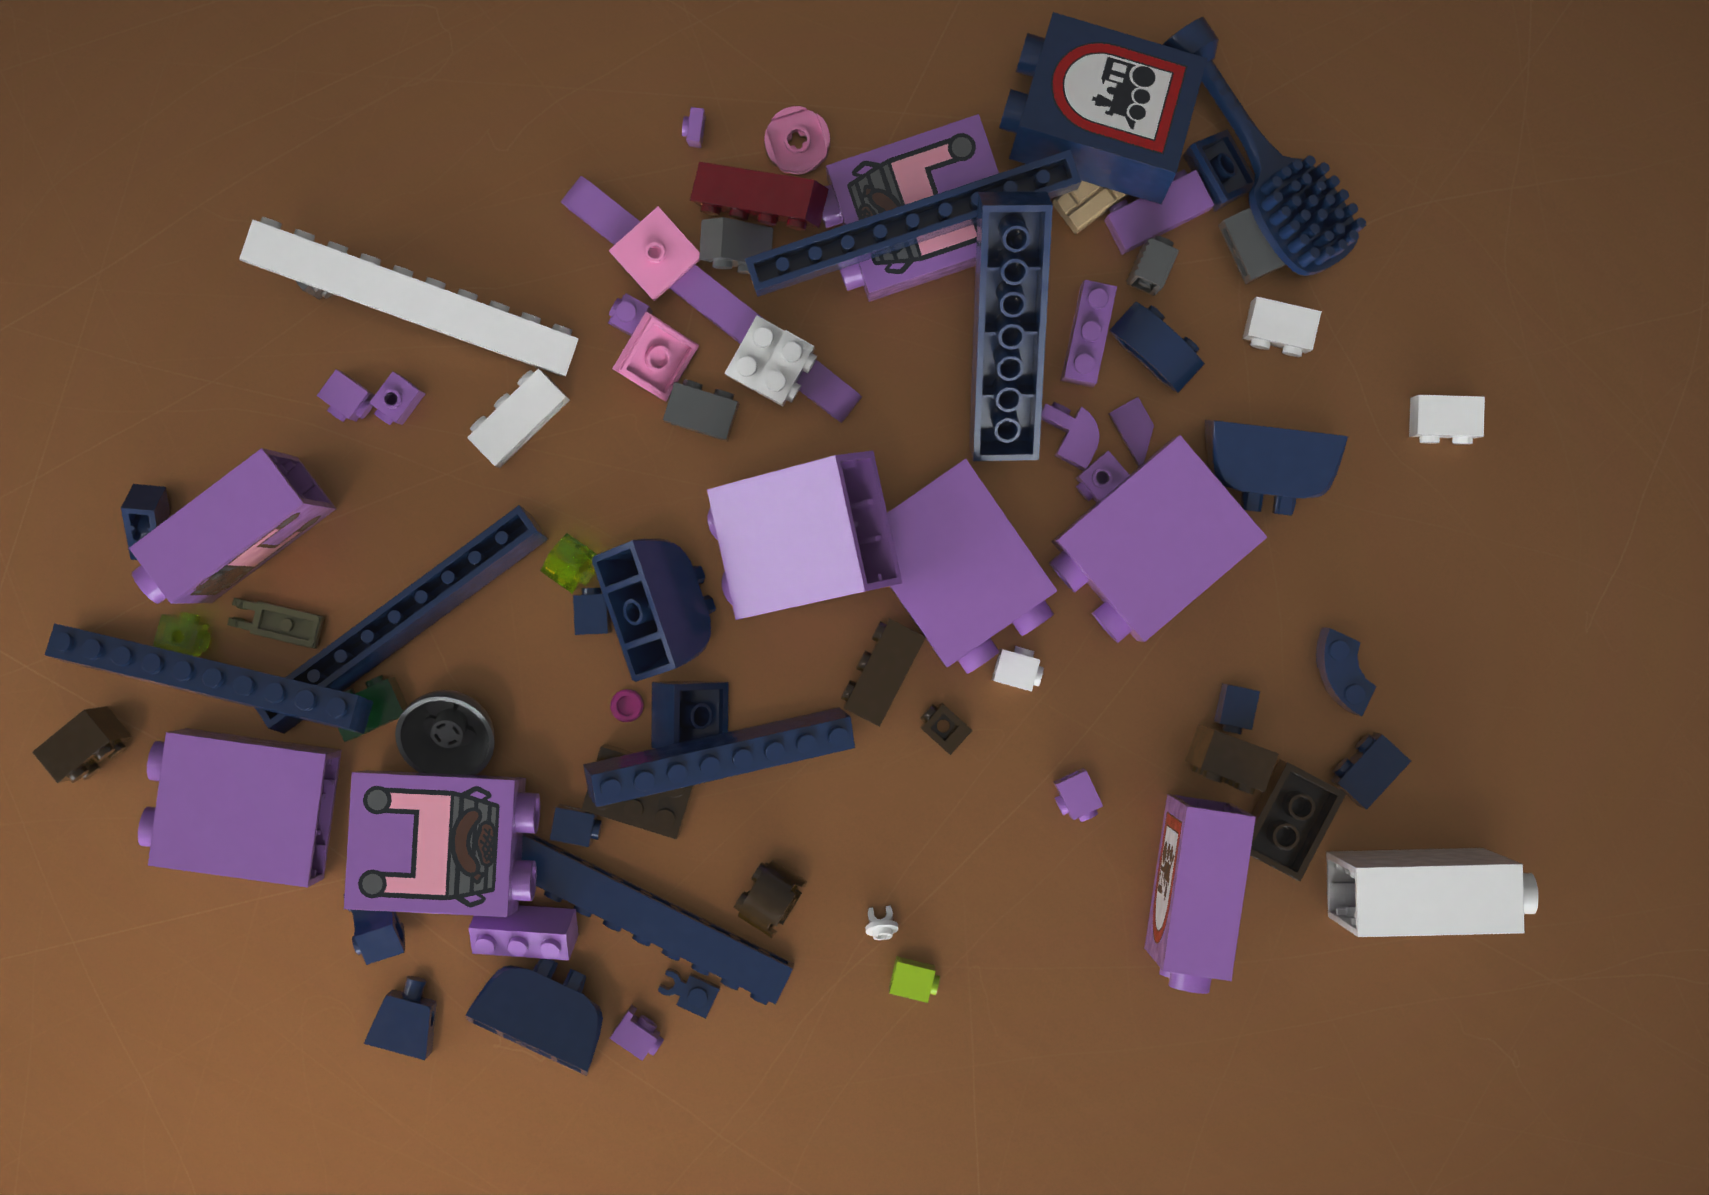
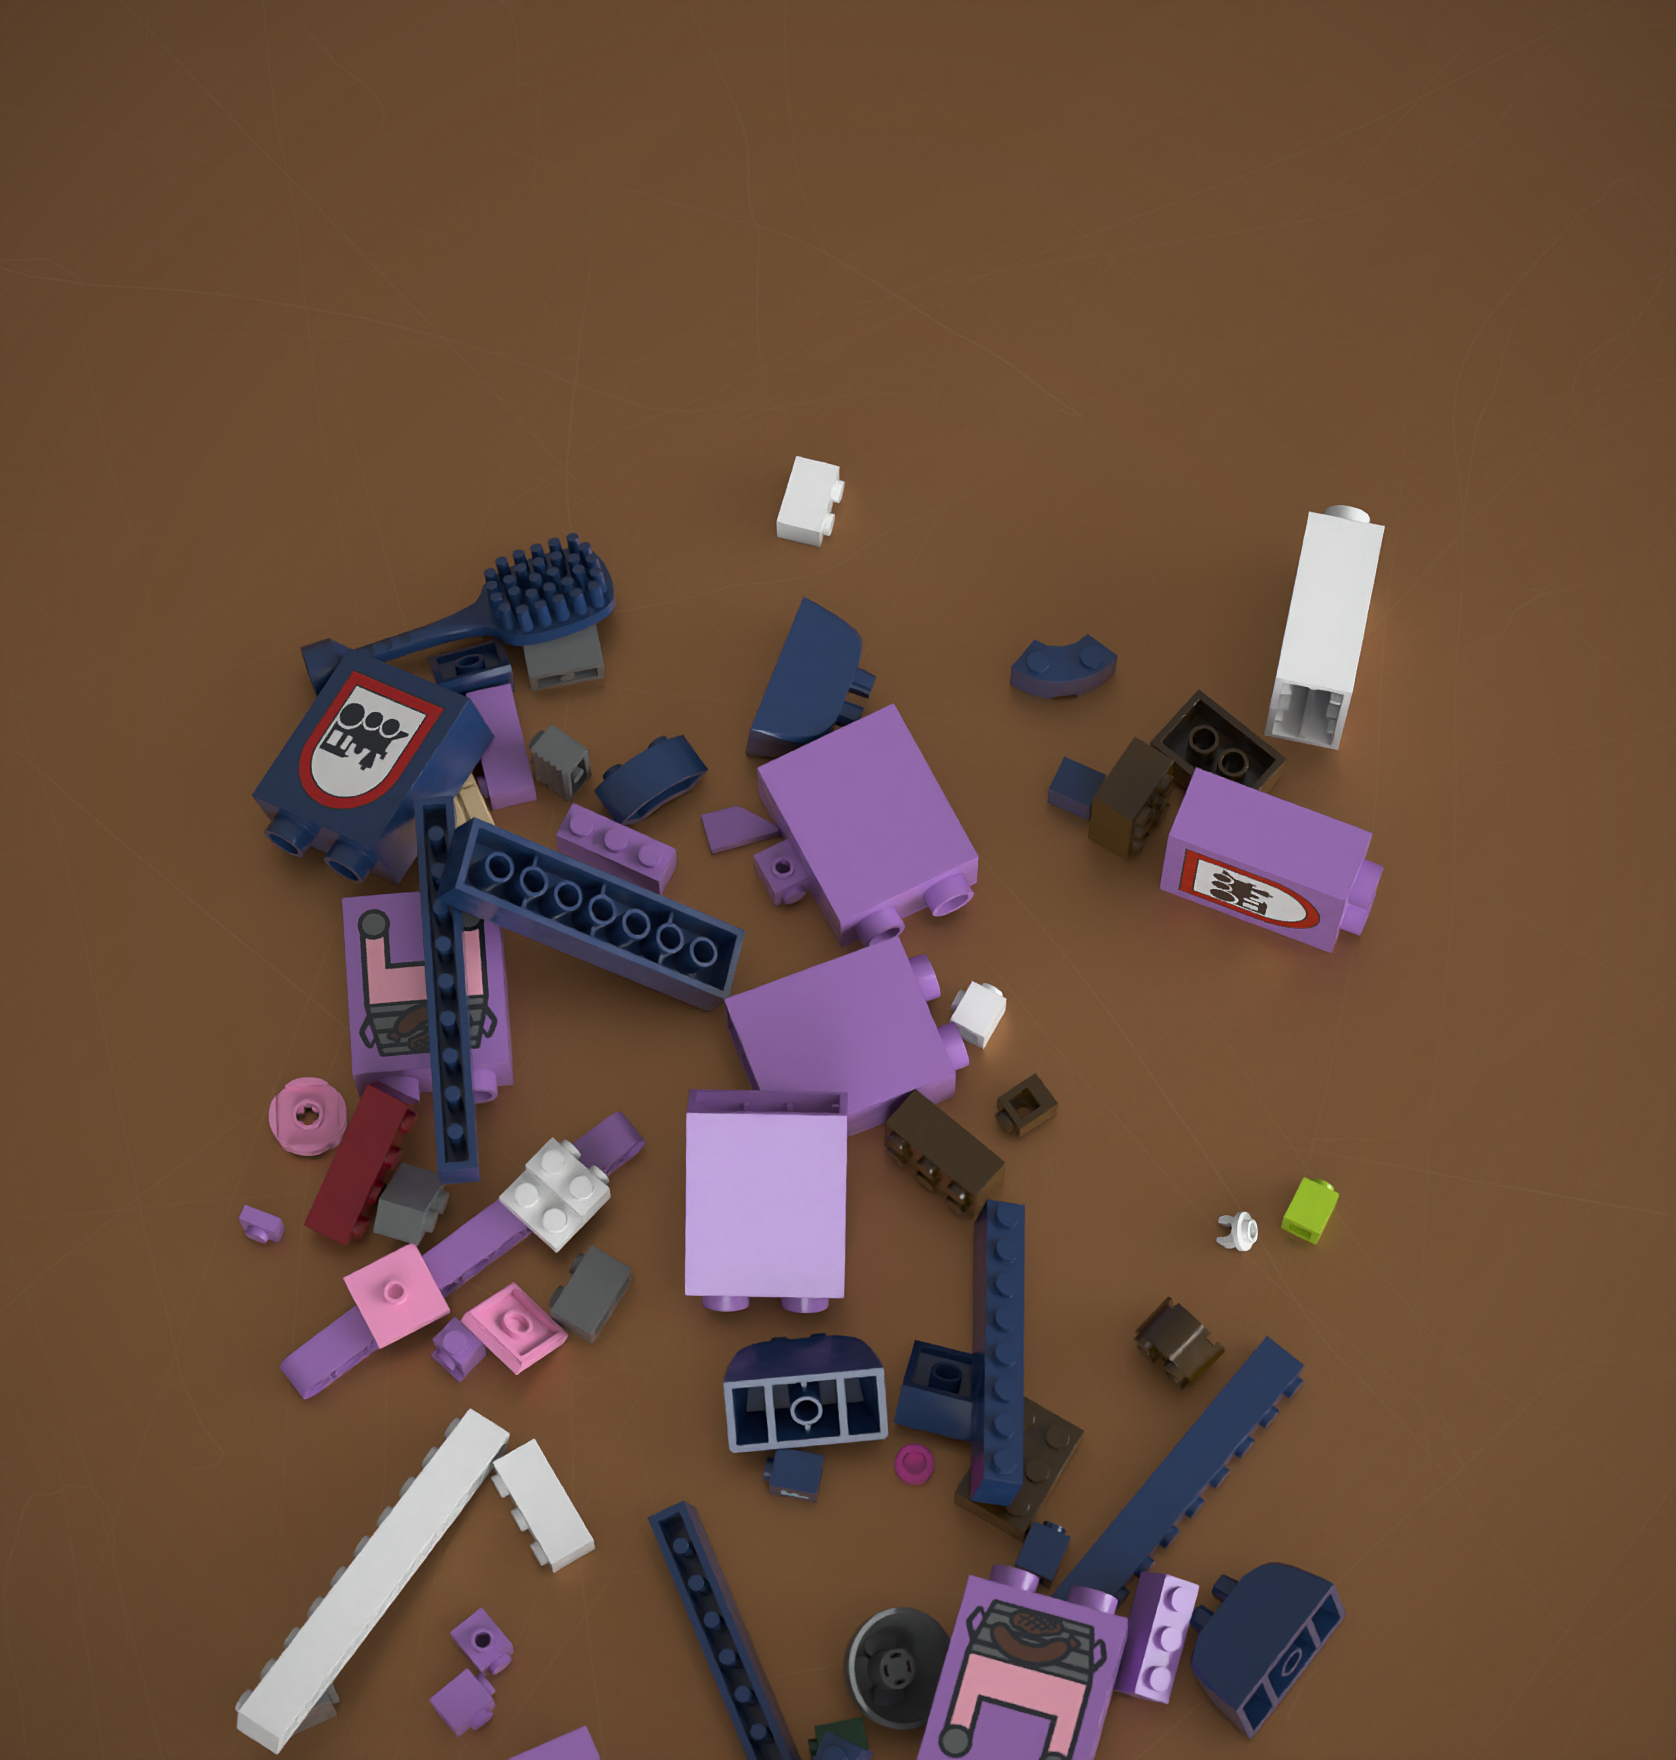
camera: 80 degrees left, 20 degrees down
clear neon green brick [540,533,597,593] -> none
medium lavender brick [610,1005,664,1061] -> none
dark blue plate [658,969,720,1019] -> none
medium lavender brick [1041,402,1099,471] -> none
medium lavender brick [1054,768,1103,822] -> none
white brick [1242,297,1322,357] -> none
dark blue brick [1331,732,1411,810] -> none

